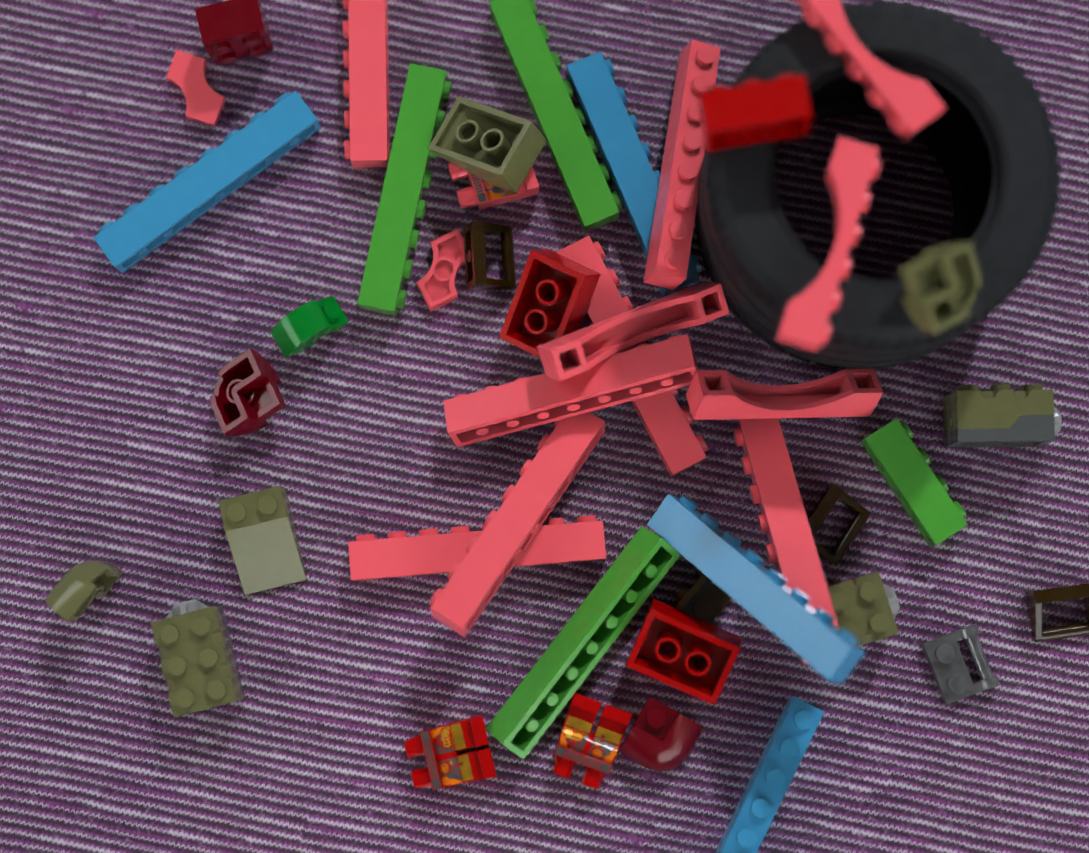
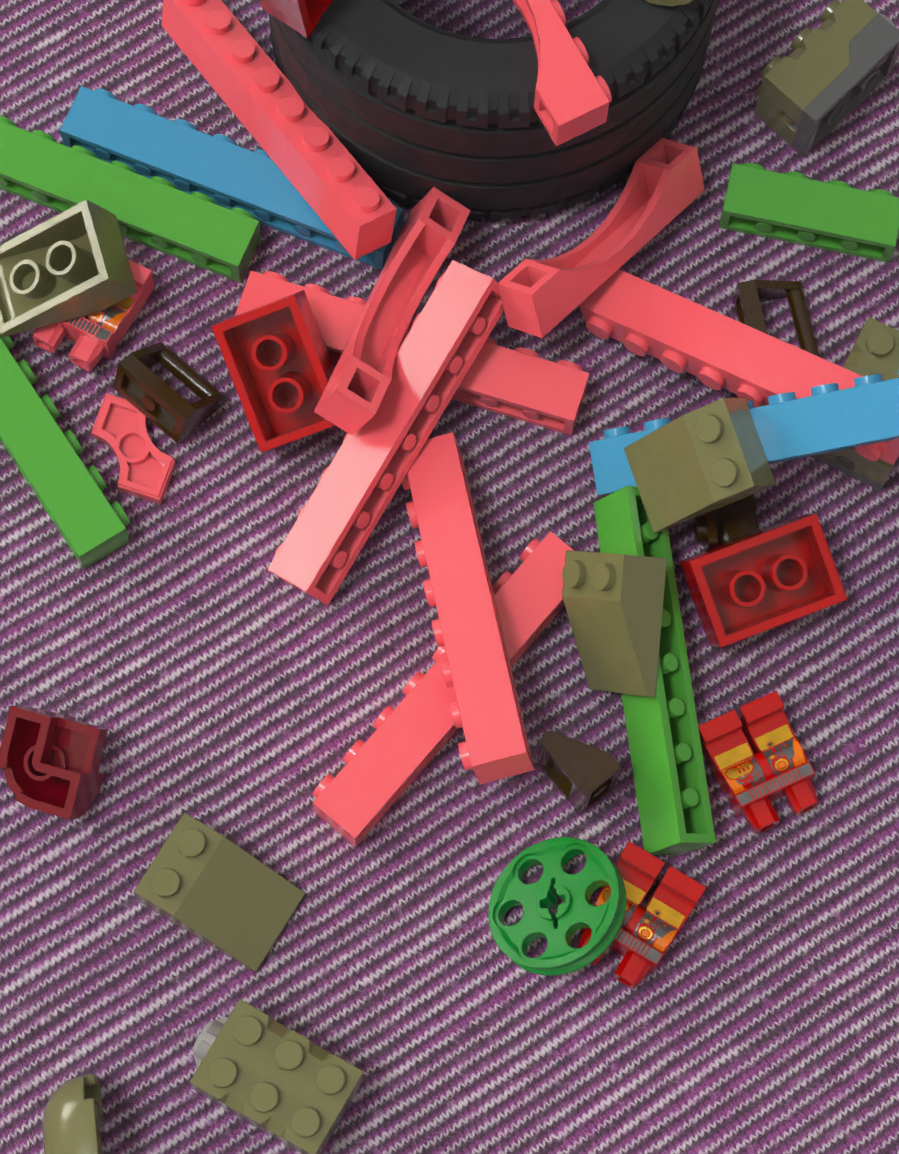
camera: 50 degrees left, 10 degrees down
green brick [270,296,349,358] -> none
dark red brick [618,696,704,772] -> none
none -> green wedge [488,837,626,976]
none -> dark brown tile [537,731,621,815]
none -> olive slope [562,550,667,697]
none -> olive slope [624,398,776,533]

